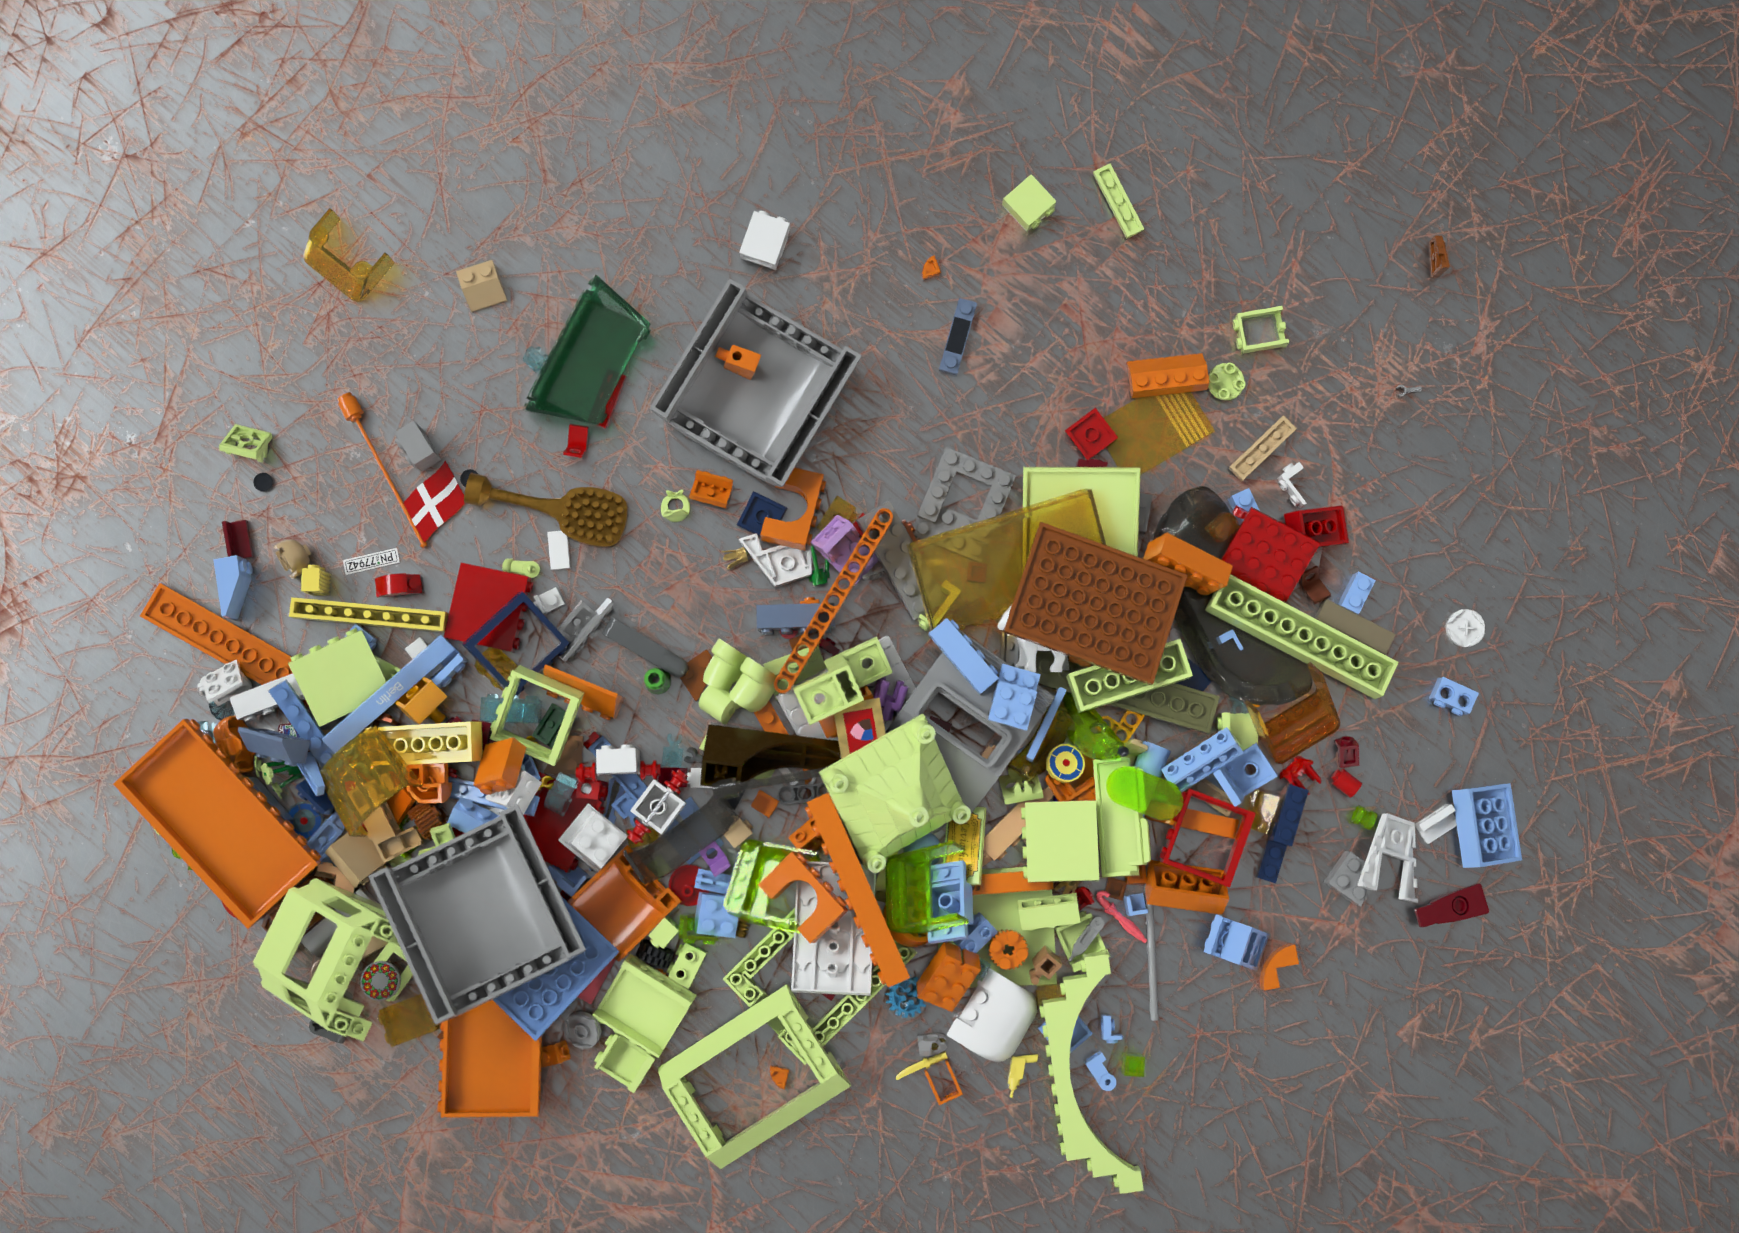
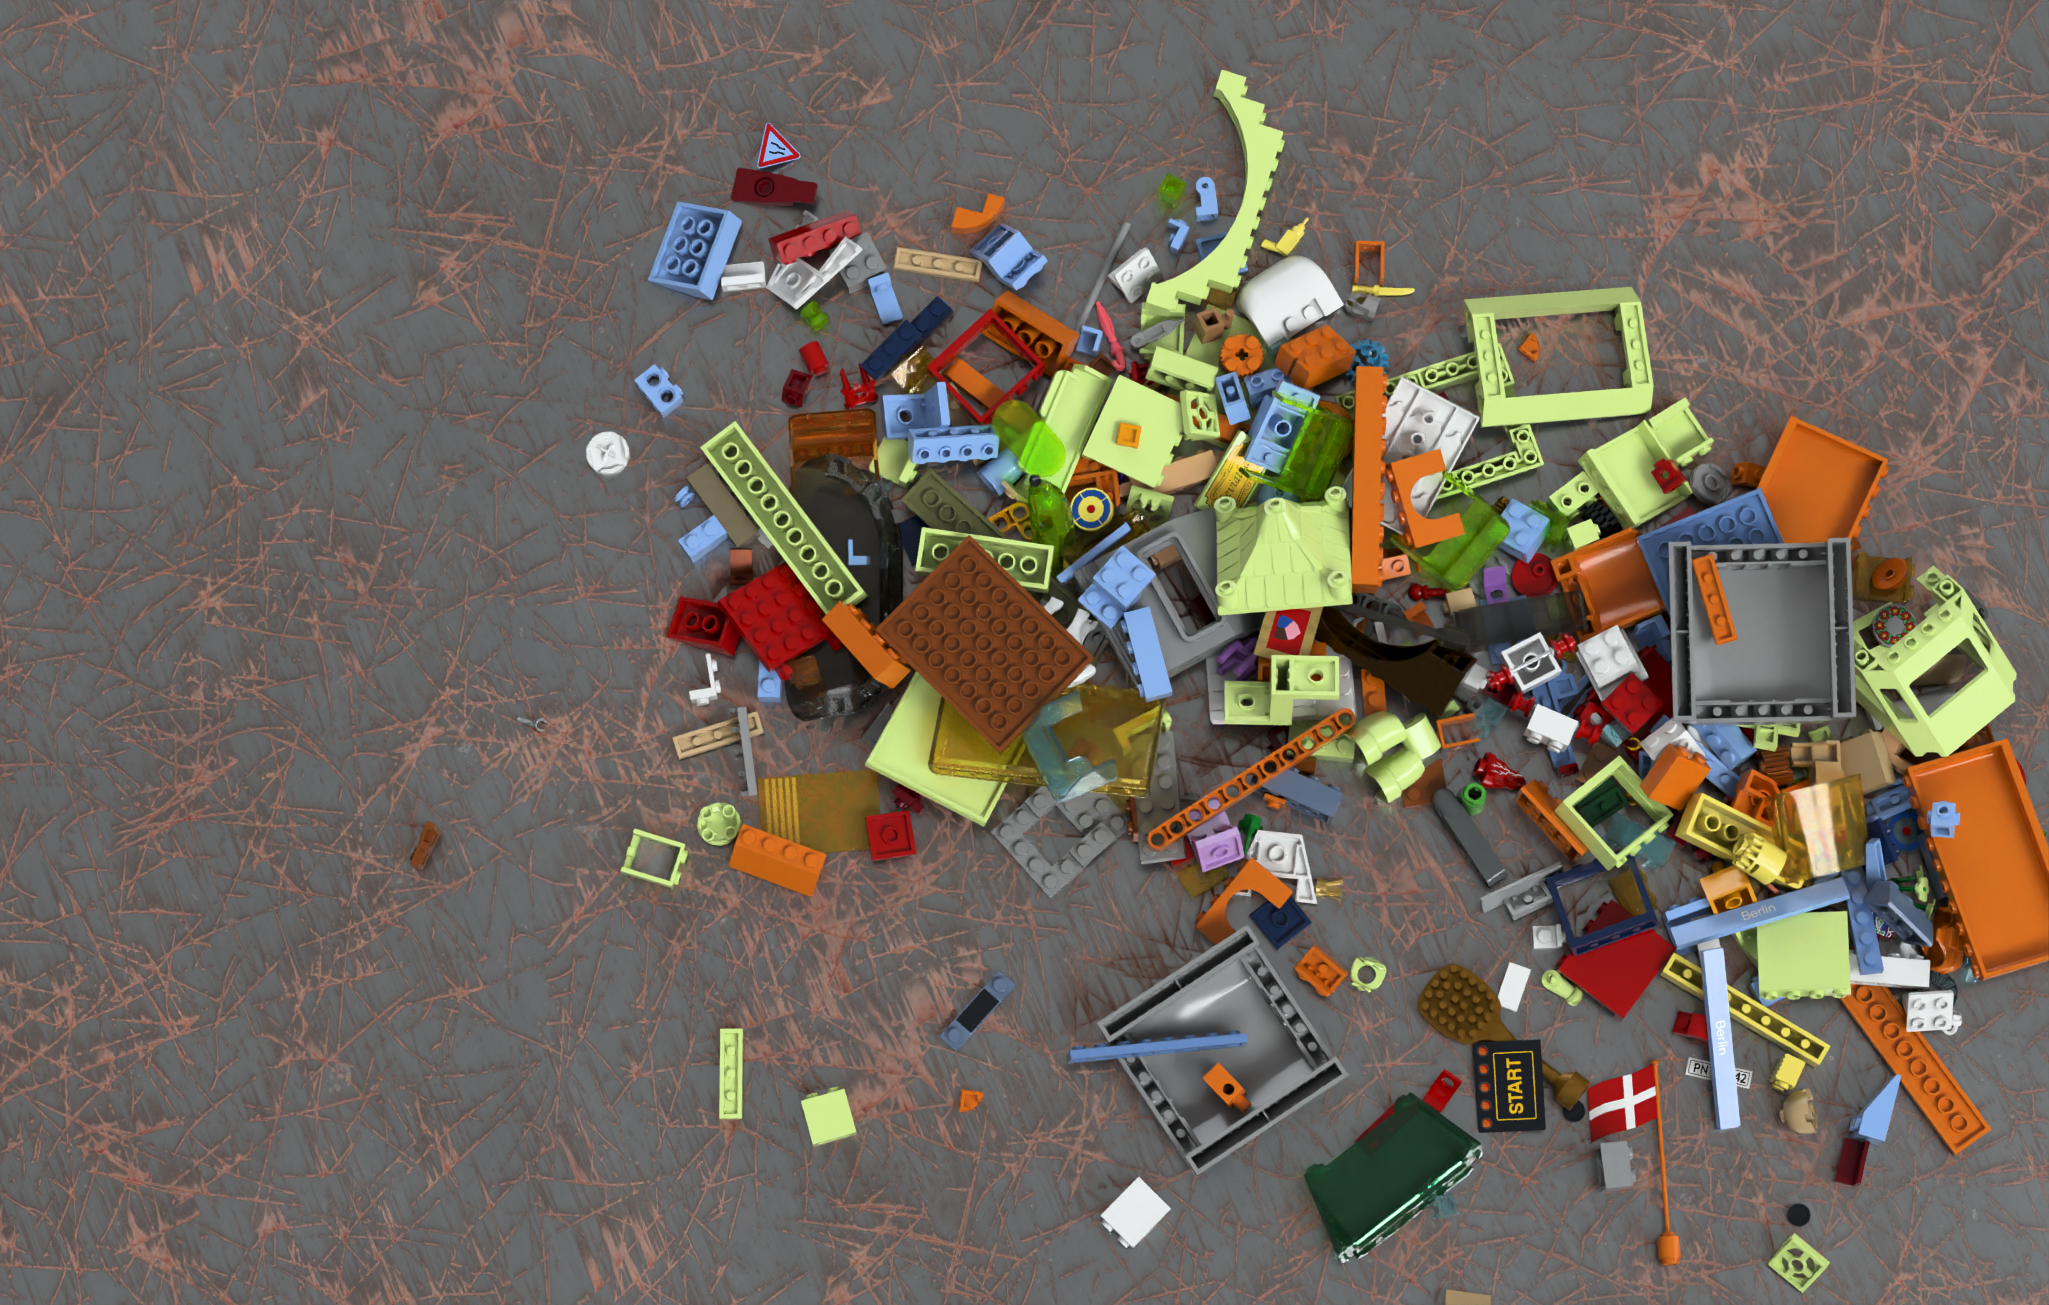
camera: 150 degrees left, 5 degrees down
light blue hinge [694,869,737,896] -> none
none -> light blue bush [674,486,695,508]
none -> light grey hinge [729,706,758,796]
none -> piece [756,123,800,169]
none -> red brick [768,210,861,265]
none -> light blue bracket [868,272,903,325]
none -> tan tile [893,247,983,283]
none -> clear light blue windscreen [1022,690,1118,802]
none -> medium blue plate [1066,1031,1248,1064]
none -> white bracket [1108,247,1163,303]
none -> light orange tile [1116,422,1142,449]
none -> yellowish green piece [1179,390,1220,441]
none -> light blue brick [1215,371,1251,425]
none -> red bar [1408,584,1450,601]
none -> orange piece [1434,713,1480,754]
none -> red rock [1473,752,1526,790]
none -> black sticker [1473,1039,1546,1133]
none -> red plate [1600,673,1664,736]
none -> red brick [1651,458,1687,494]
none -> orange tile [1692,554,1738,646]
none -> light blue tile [1700,947,1740,1130]
none -> light yellow gear [1732,832,1787,885]
none -> orange piece [1872,557,1907,590]
none -> light blue brick [1927,801,1960,838]

